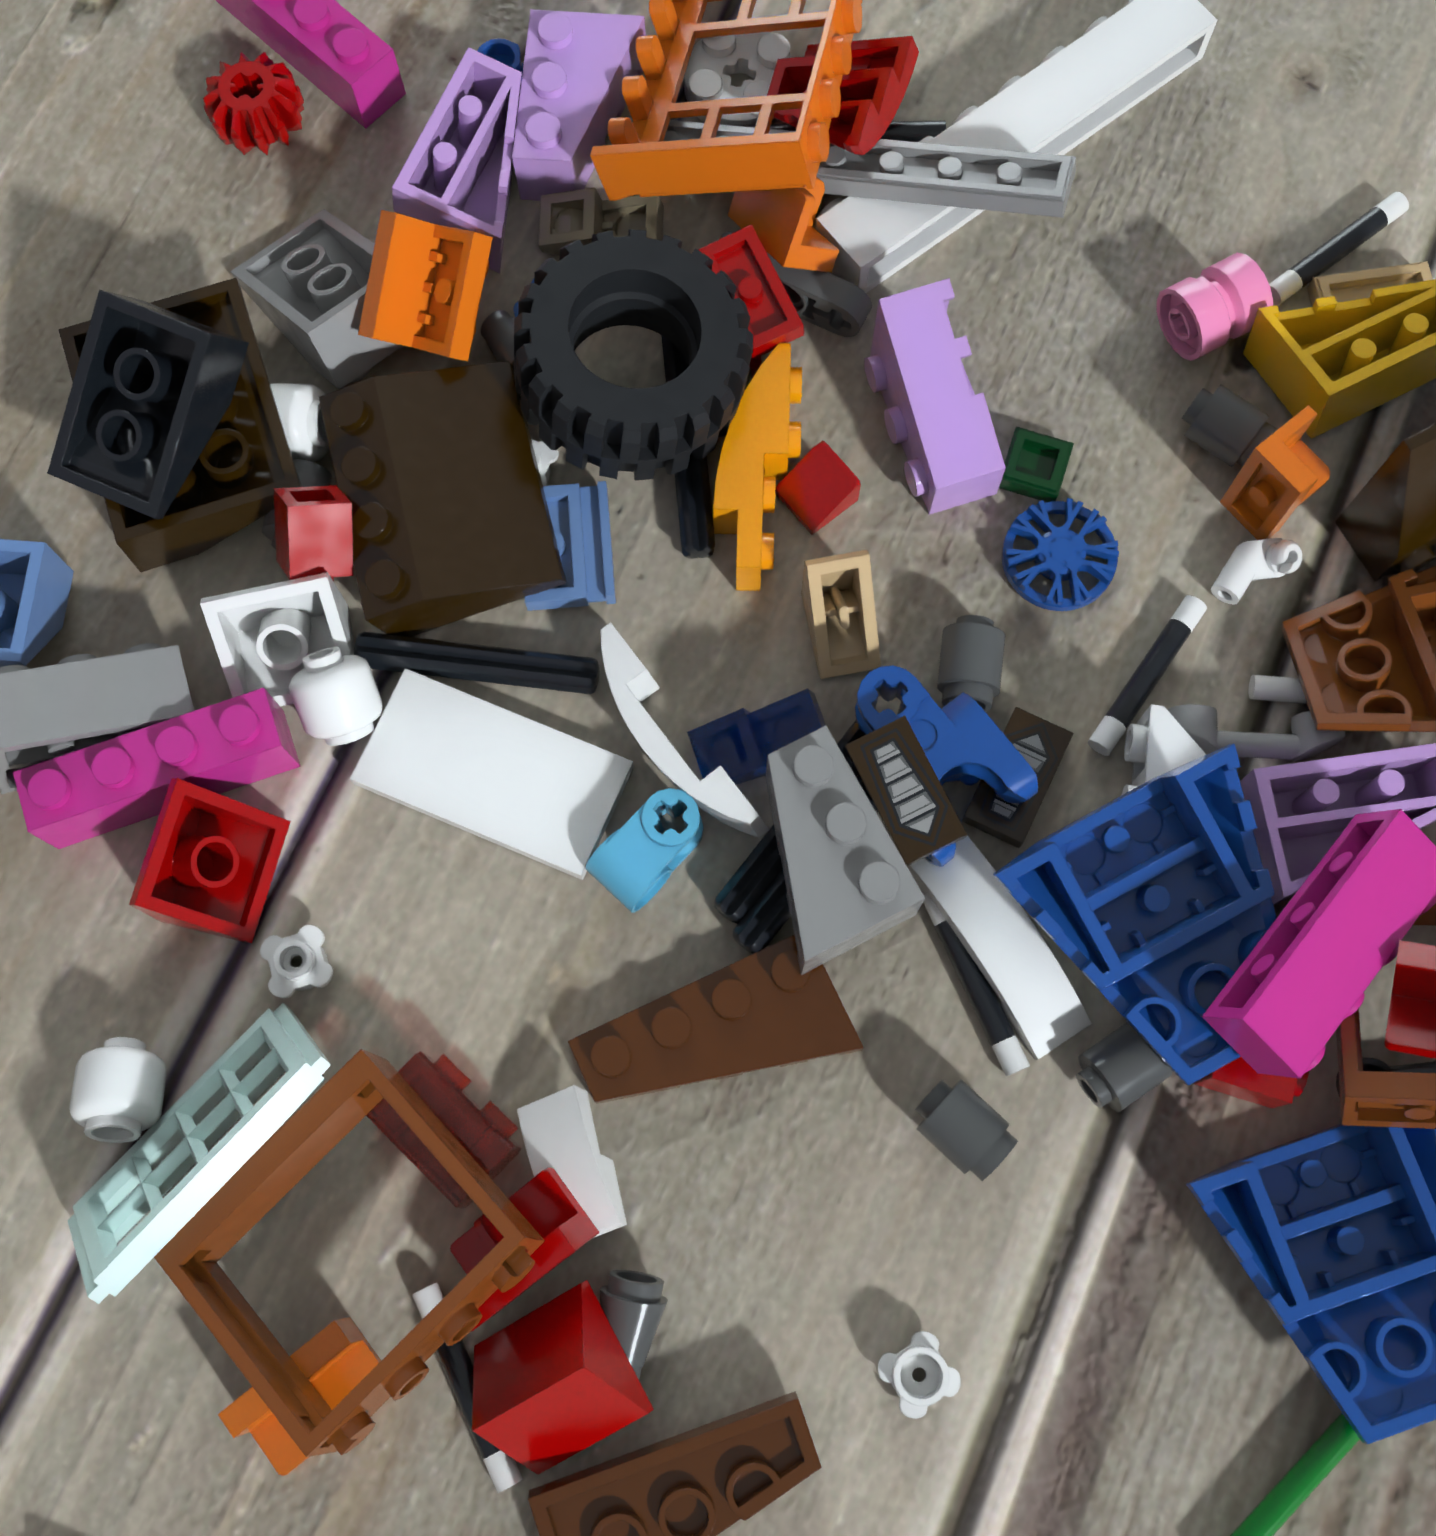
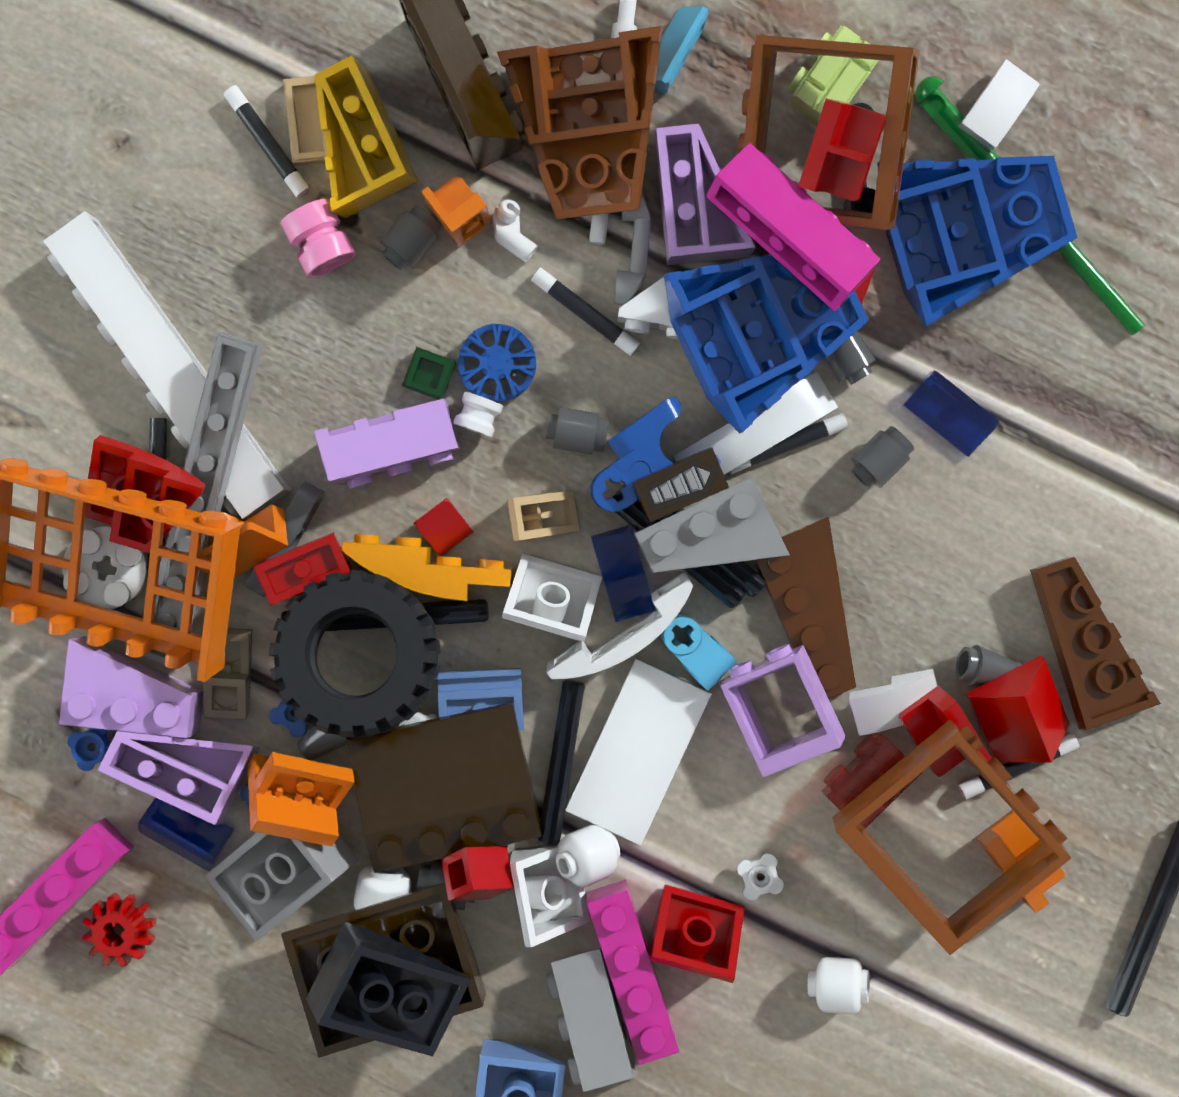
camera: 95 degrees left, 15 degrees up
light aqua piece [67,1003,331,1304] -> none
white plate [877,1331,961,1419] -> none
dark brown tile [962,707,1074,848] -> none
none -> clear blue slope [138,797,234,872]
none -> white wheel [453,392,503,438]
none -> white slope [502,553,602,642]
none -> lavender window [720,644,845,777]
none -> clear blue slope [903,370,1000,457]

